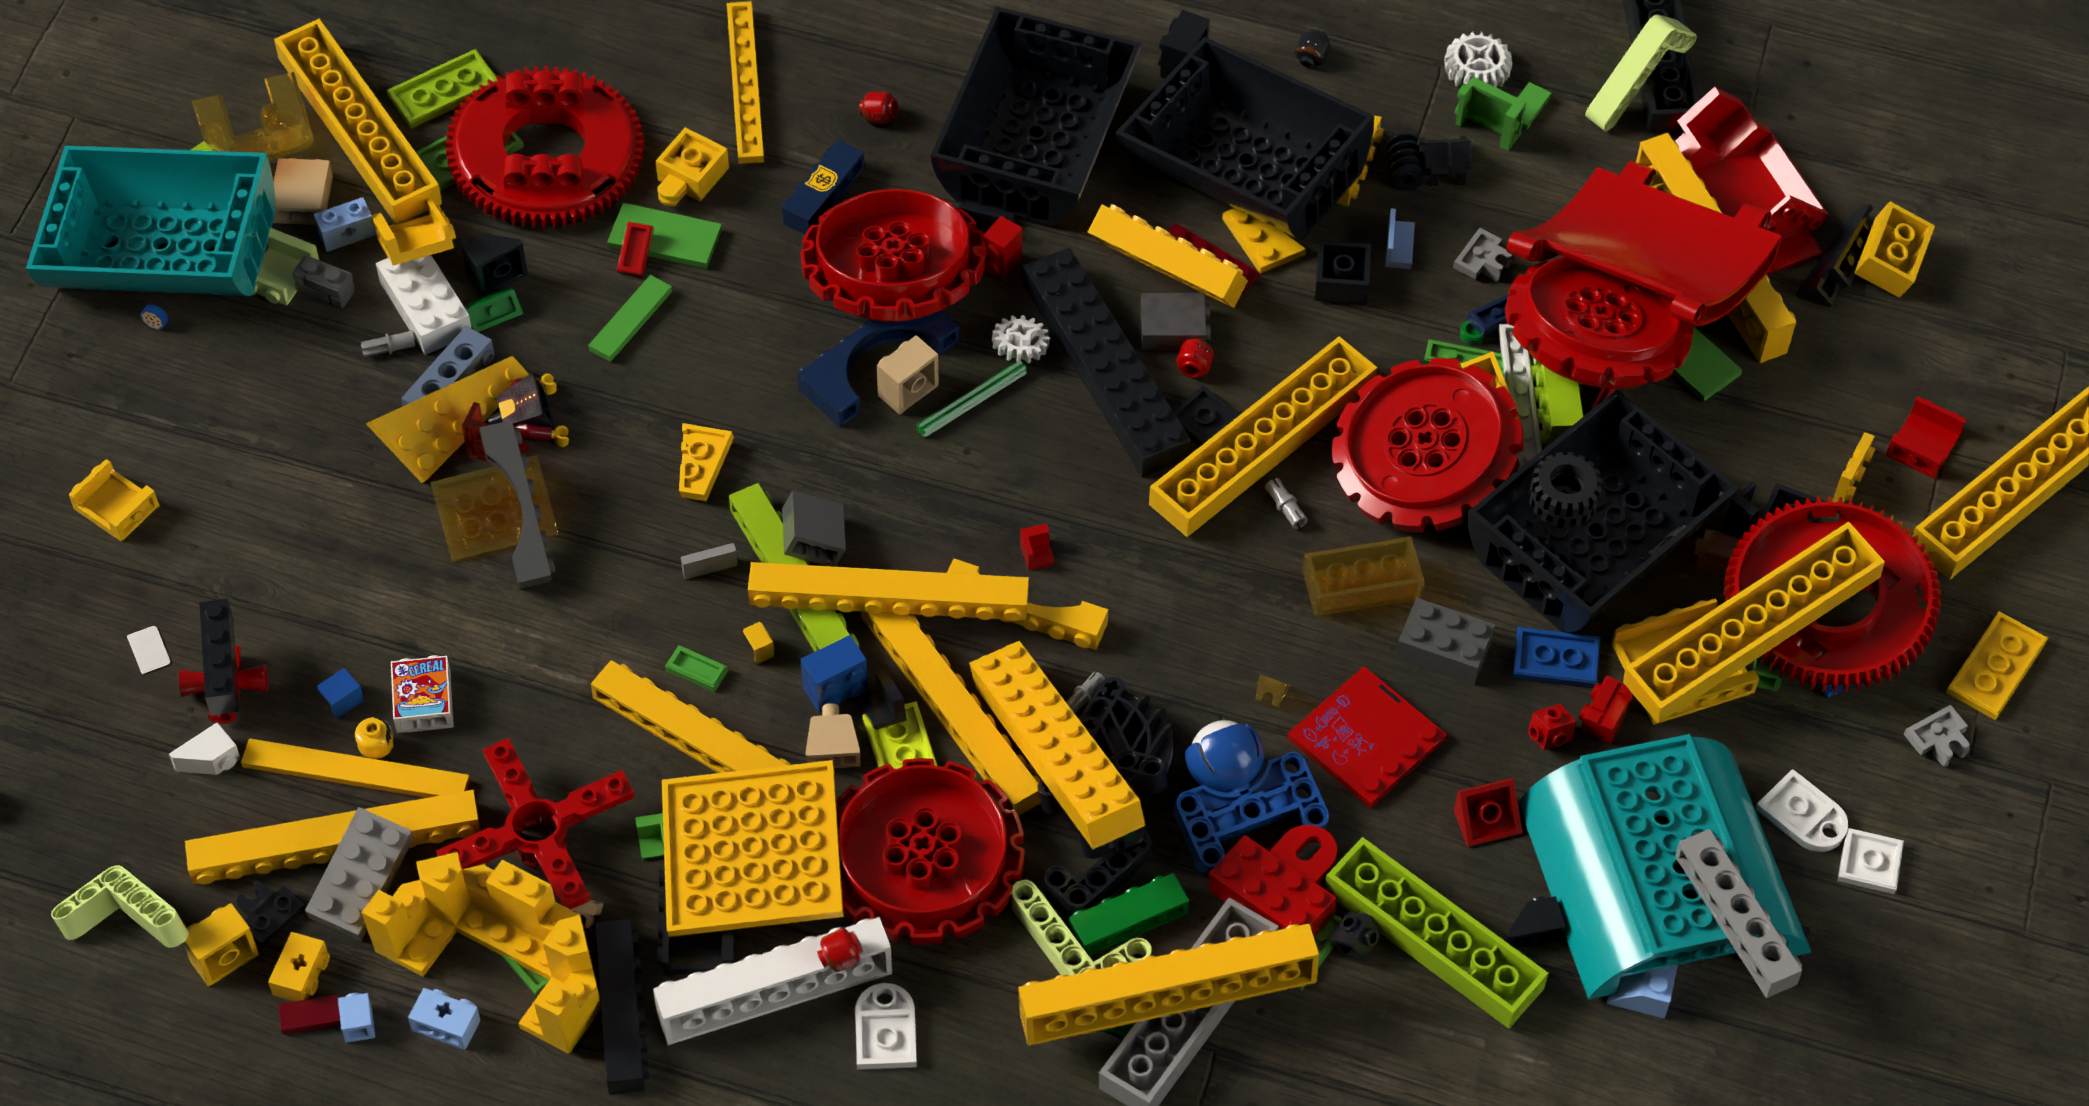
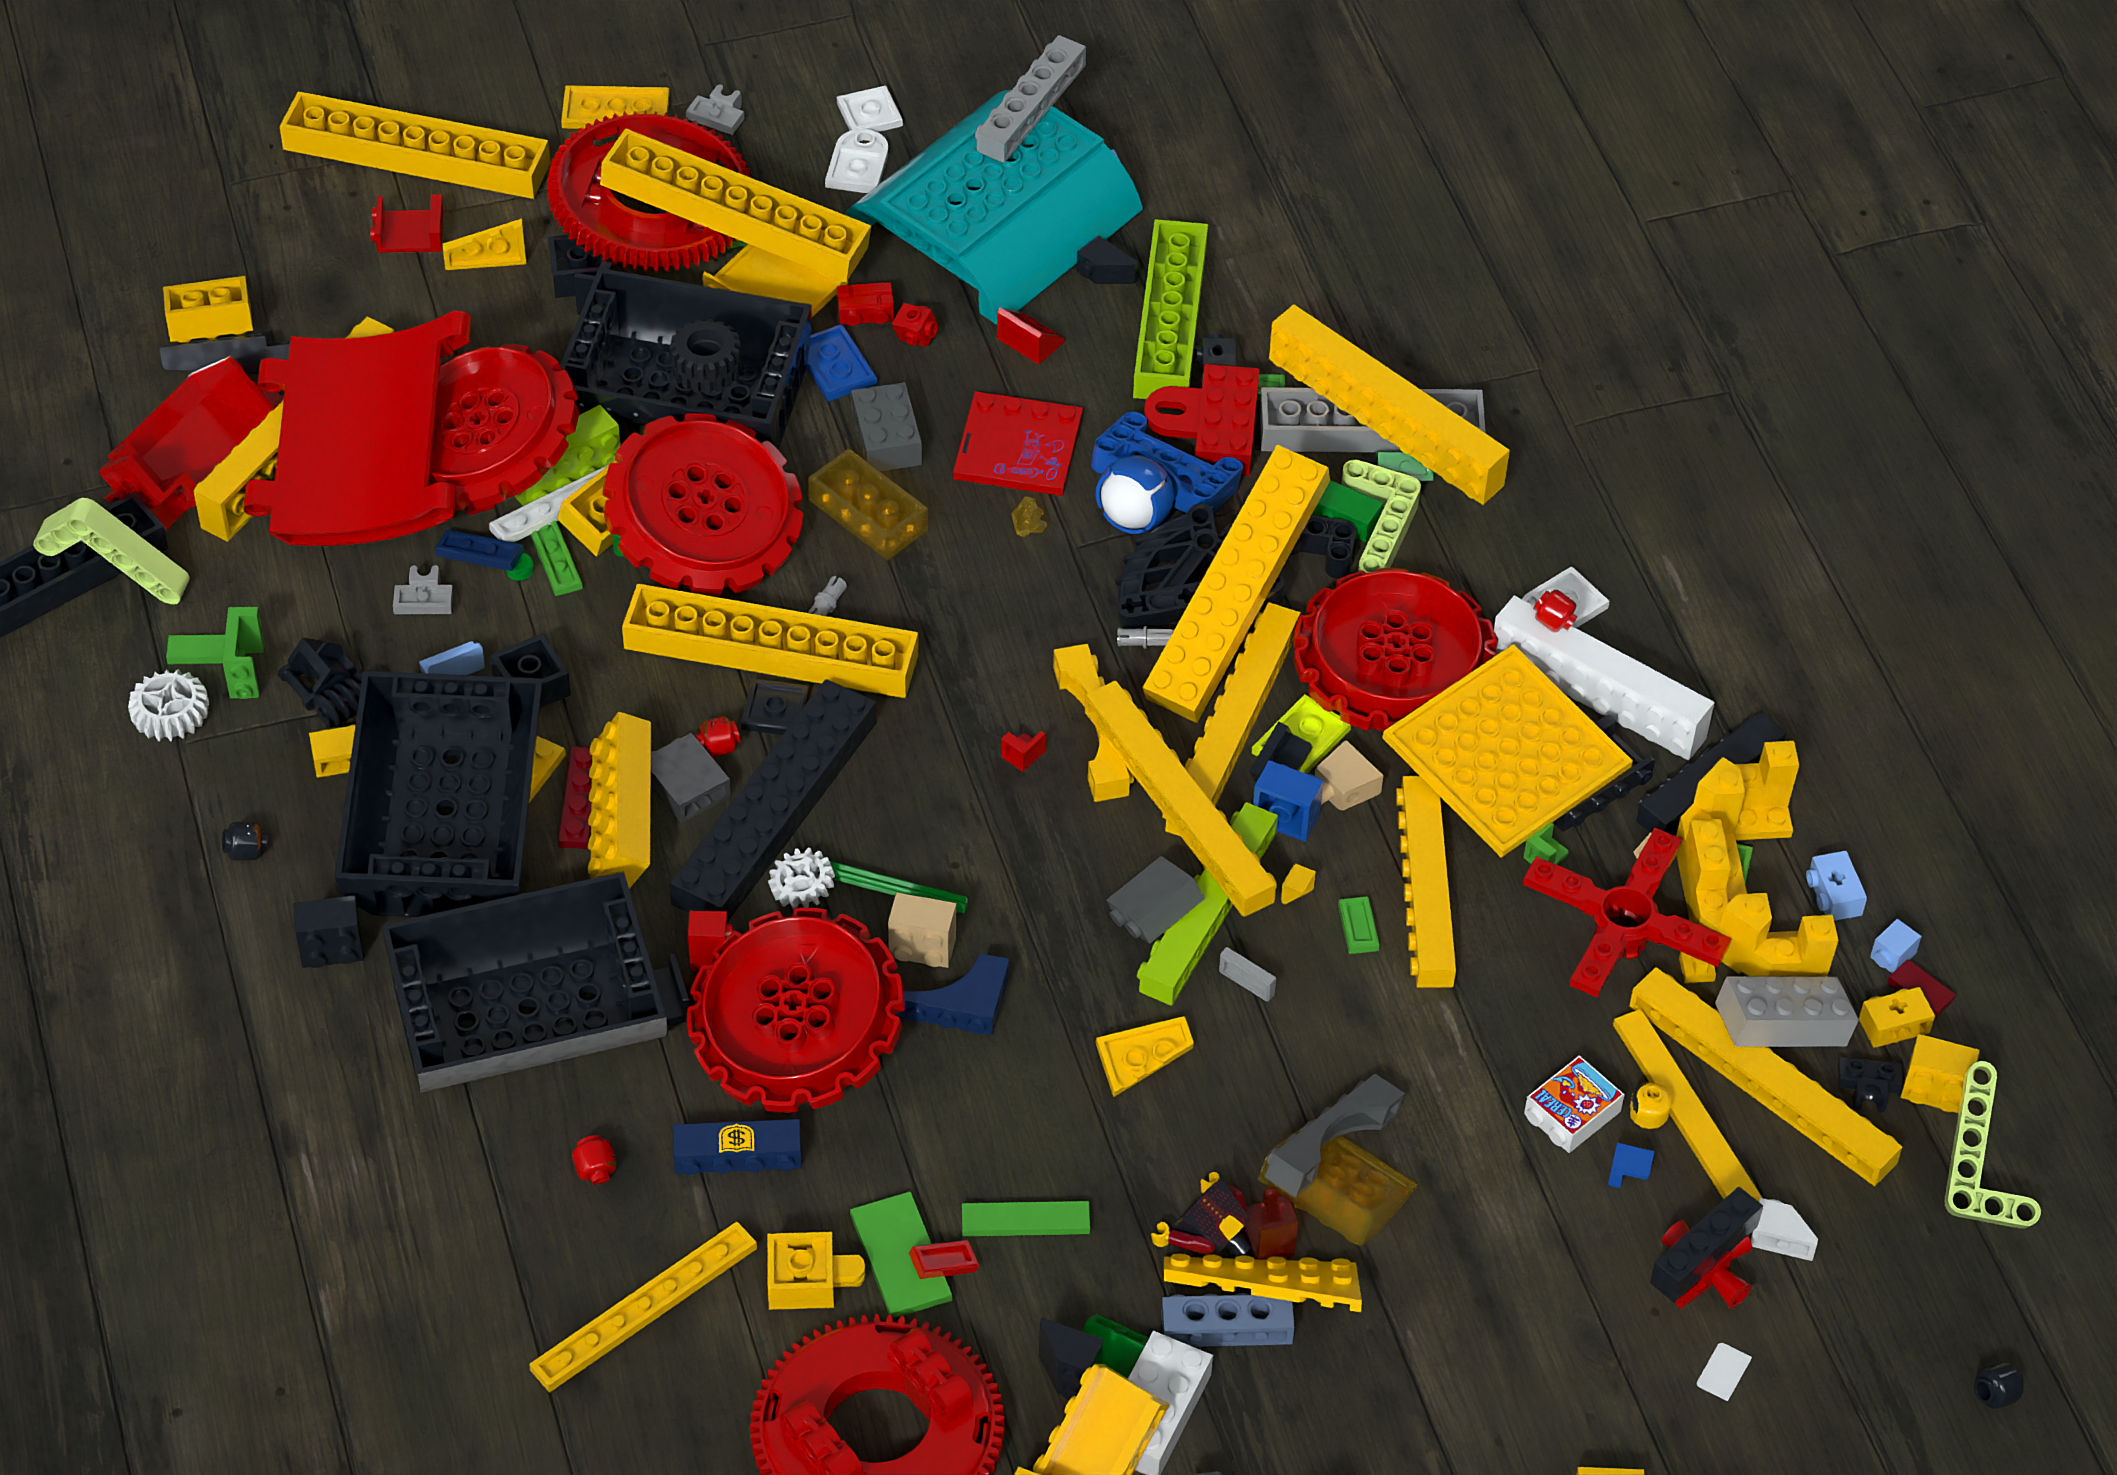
camera: 125 degrees left, 5 degrees down
light grey axle [361,330,415,357] -> none

